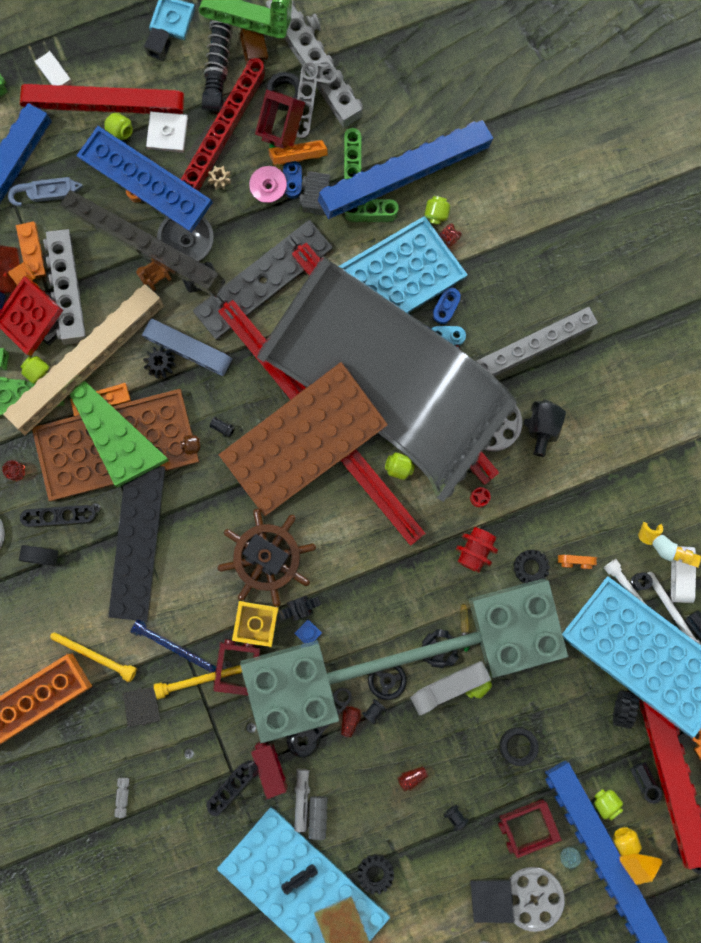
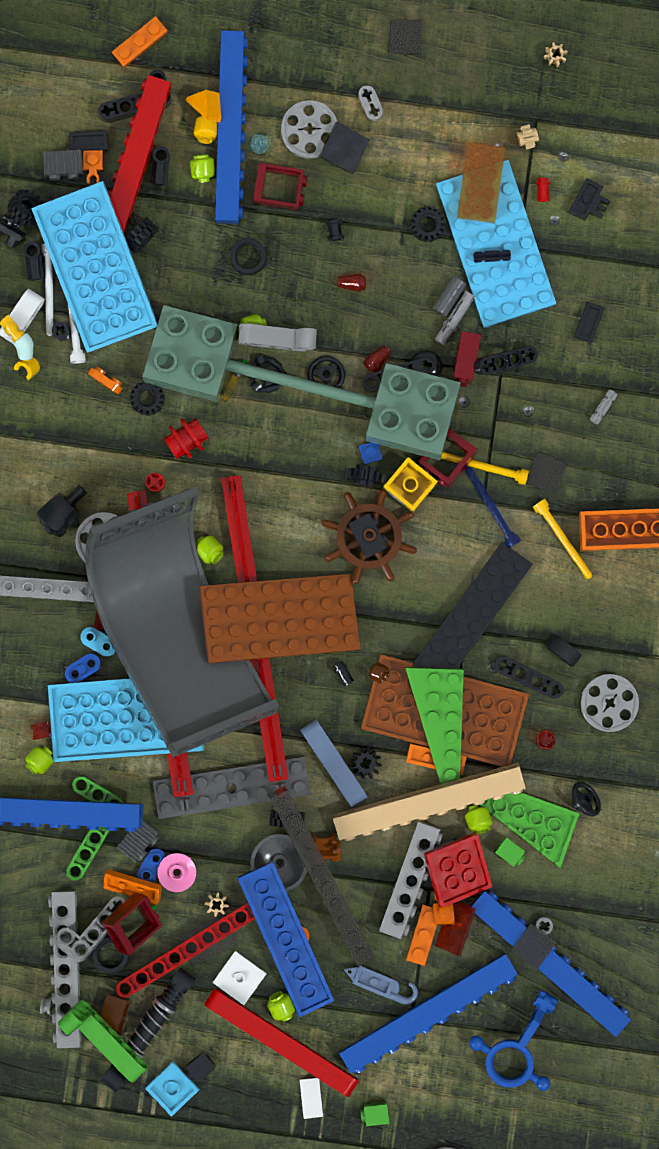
camera: 145 degrees left, 5 degrees up
black bush [361,698,387,725] -> none
none -> black tile [573,301,605,344]

